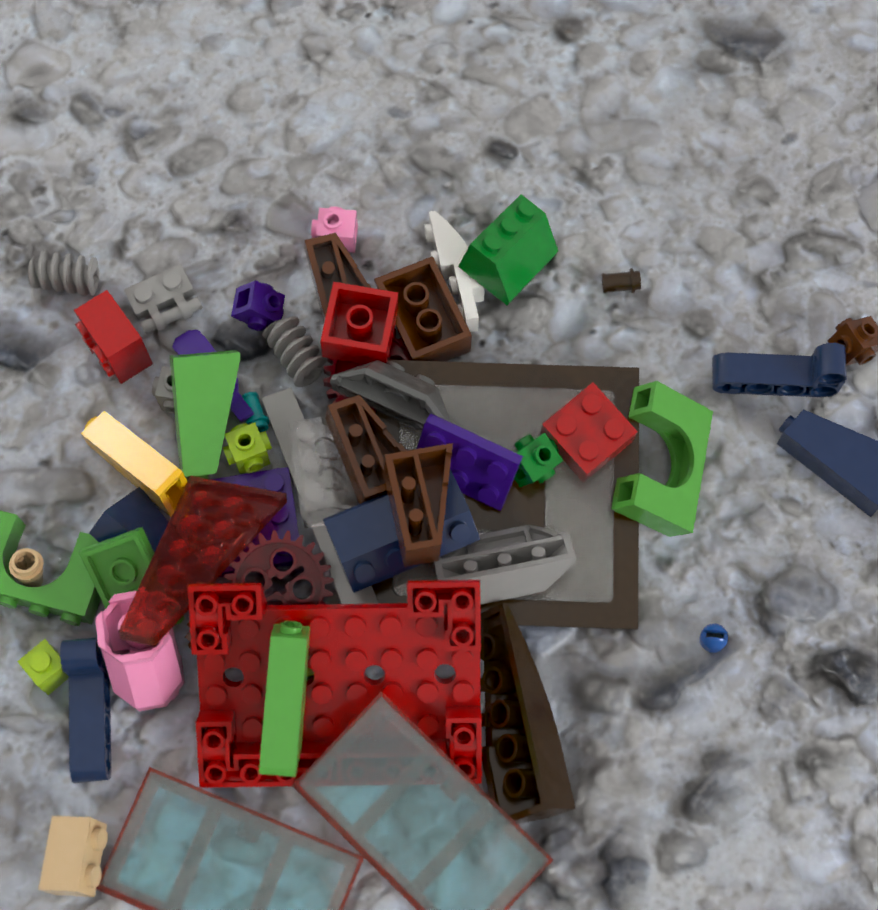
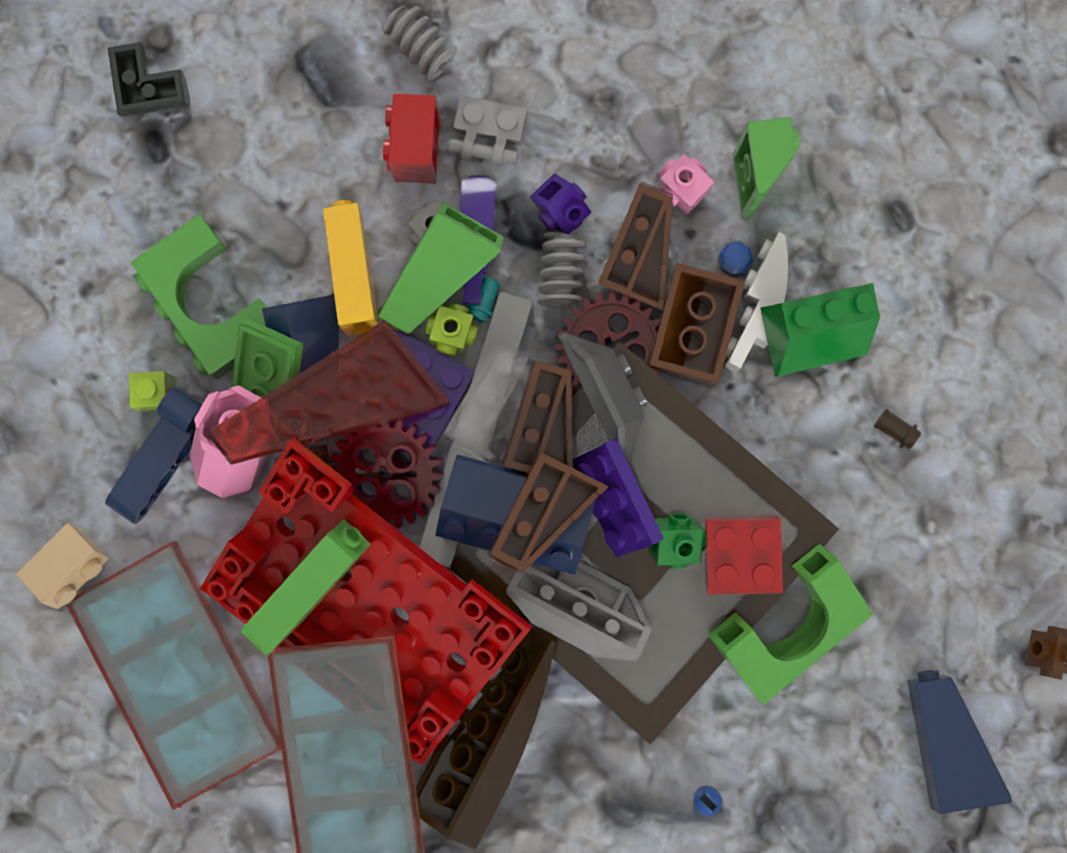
camera: 40 degrees right, 15 degrees up
tan cone [9,548,43,587] -> none
red brick [320,281,398,364] -> none
dark blue beam [712,343,847,397] -> none
none -> blue tile [718,241,753,277]
none -> bright green slope [733,117,800,220]

